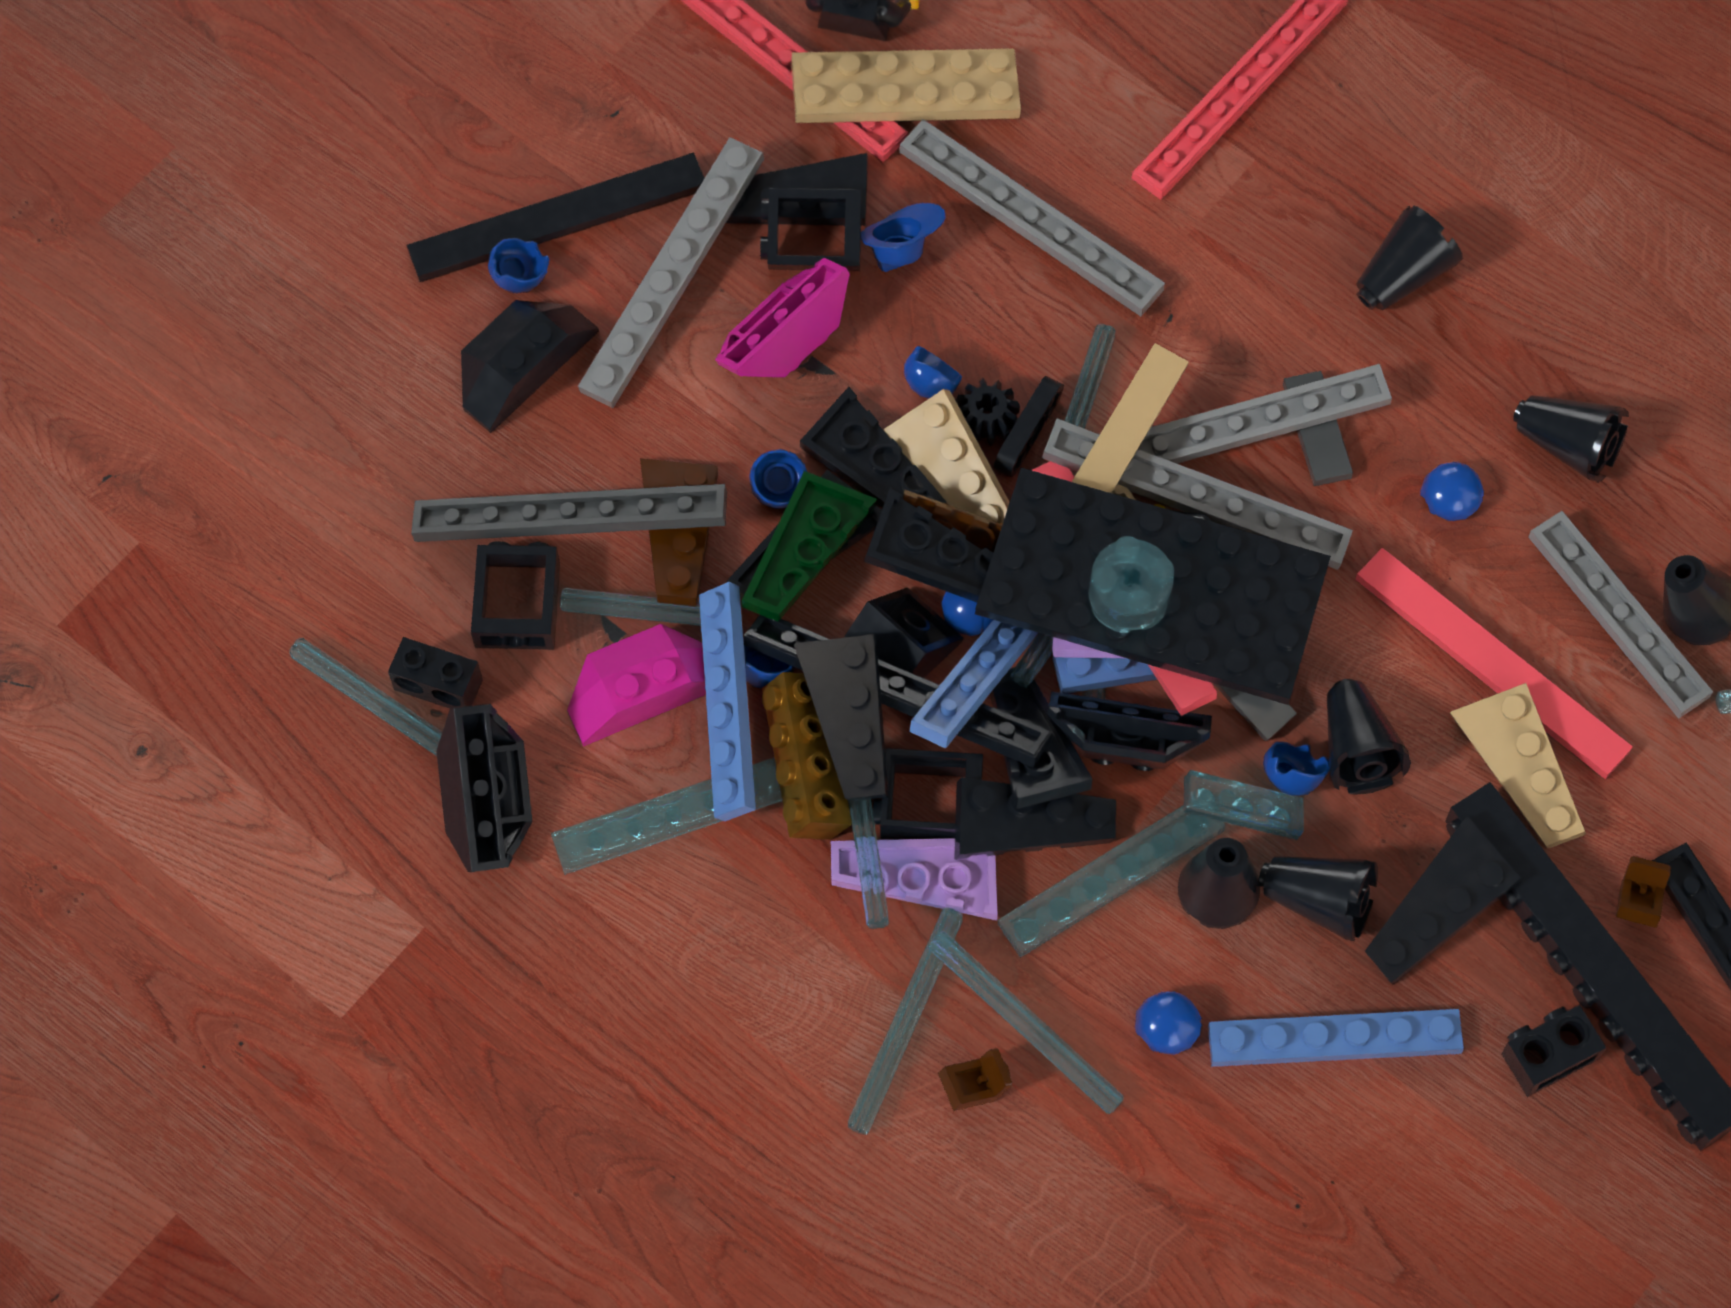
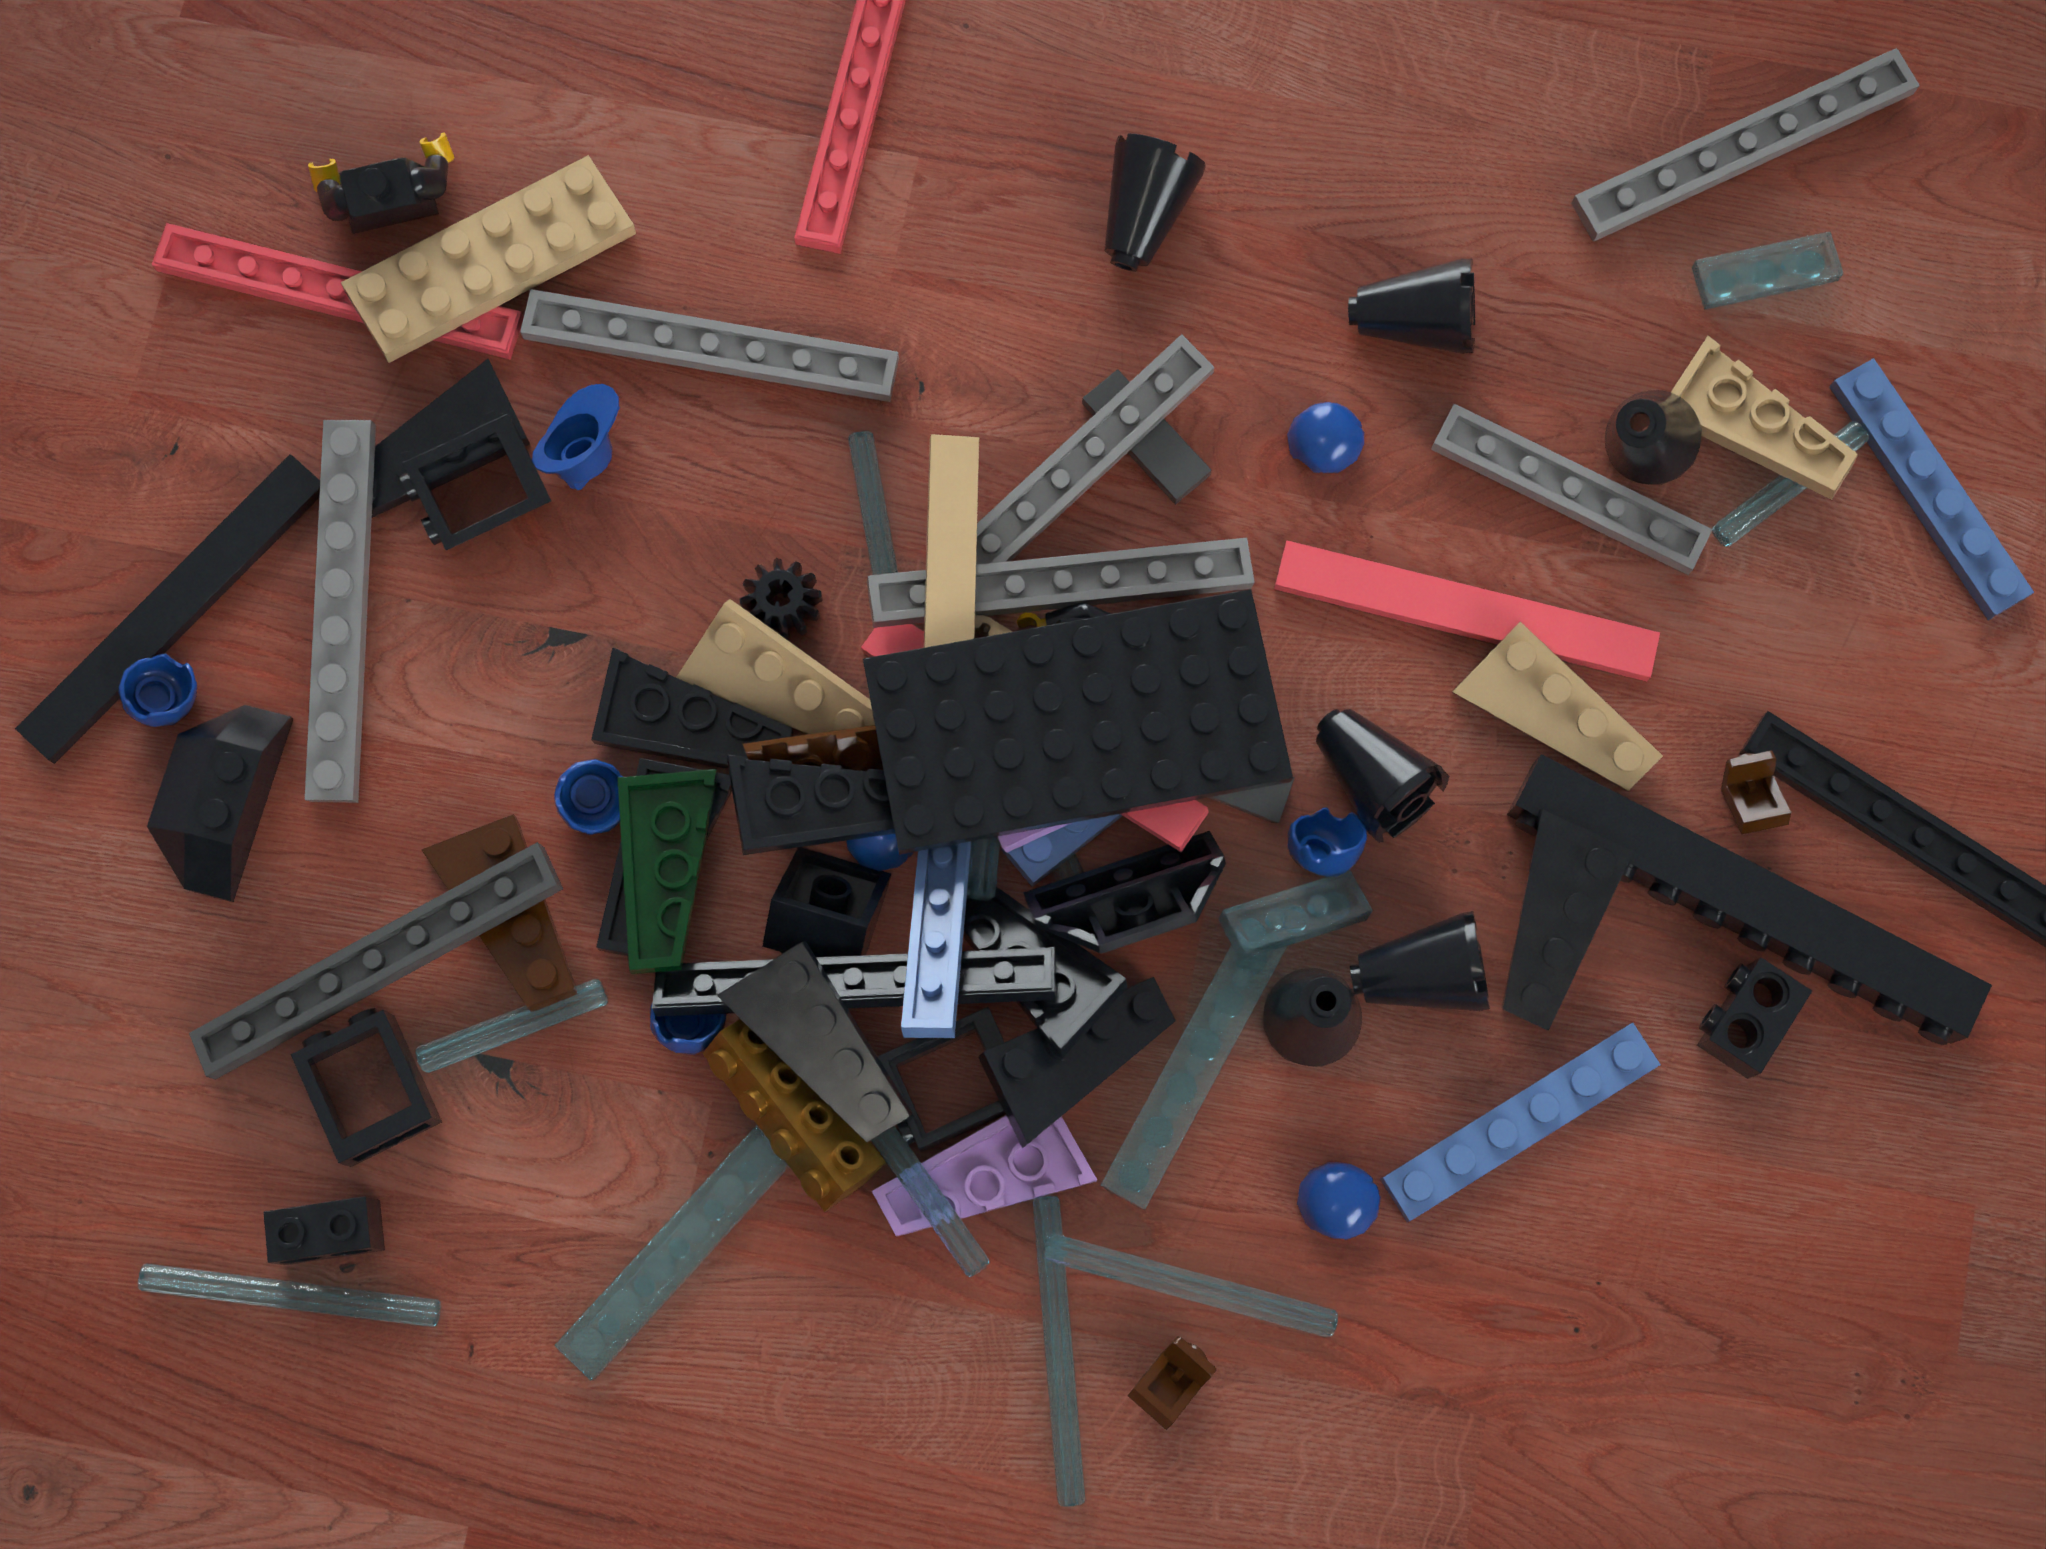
camera: 30 degrees left, 10 degrees up
black wedge [436,704,533,872] -> none
dark pink wedge [567,624,706,747] -> none
medium blue plate [699,582,756,821] -> none
dark pink wedge [715,258,850,378] -> none
blue hair [904,346,962,399] -> none
black beam [994,376,1064,477] -> none
clear light blue brick [1089,536,1174,633] -> none

